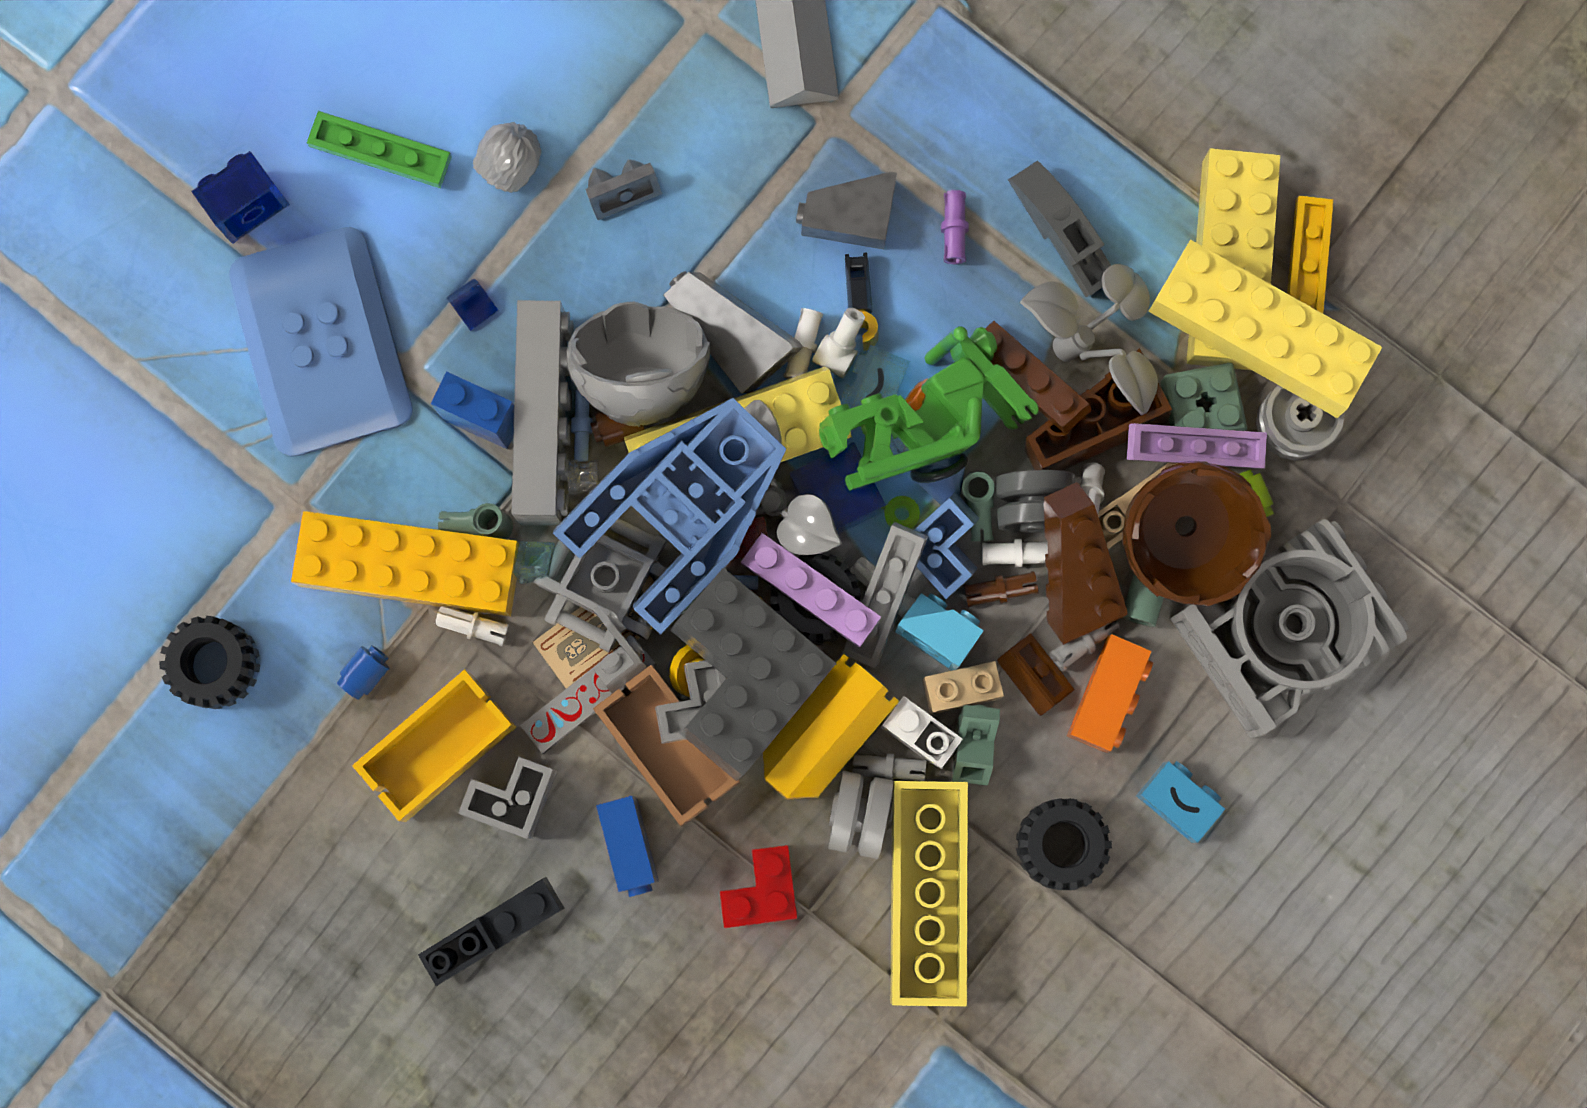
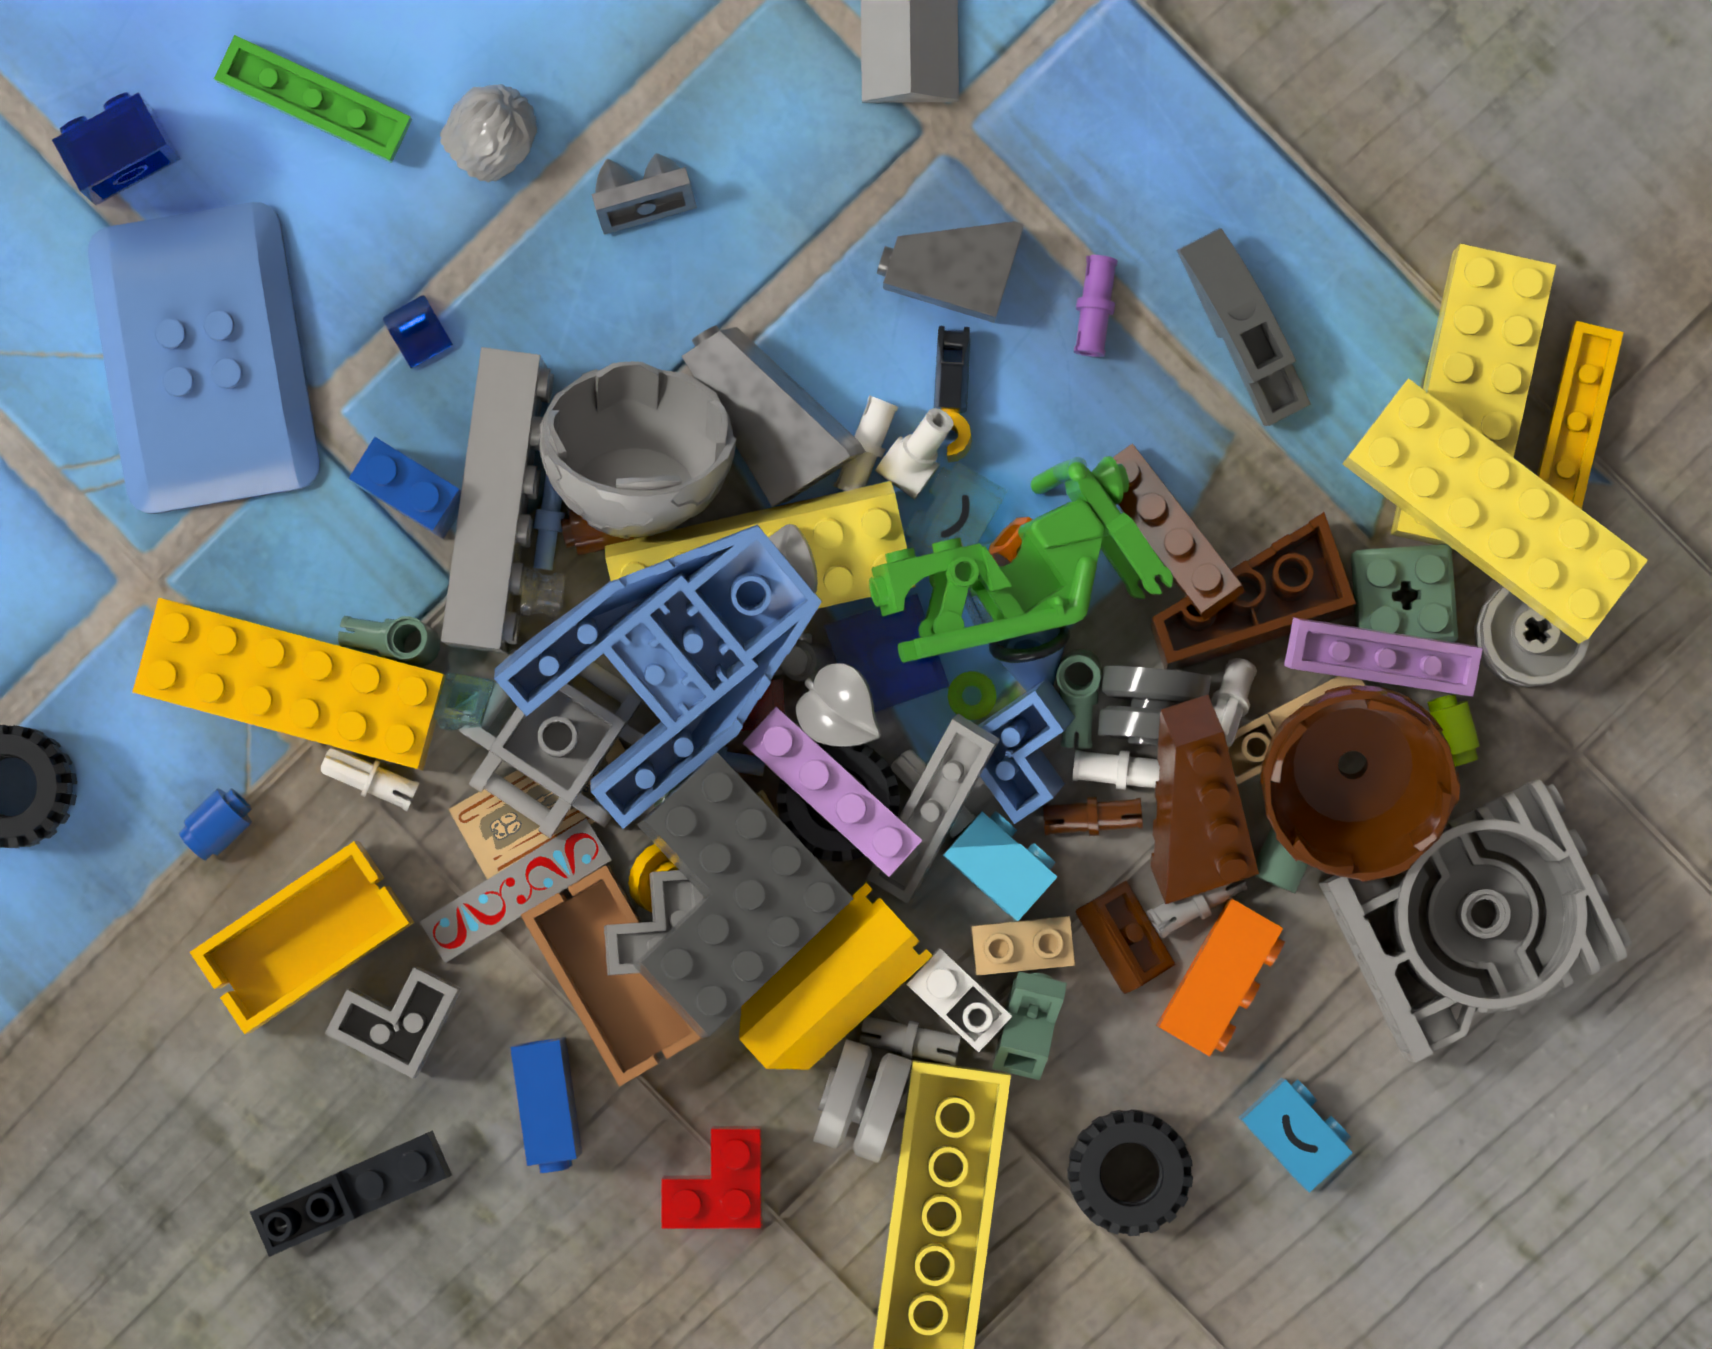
camera: 10 degrees right, 5 degrees up
light grey bracket [593,606,647,693] -> none
light grey plant [1020,264,1158,416] -> none

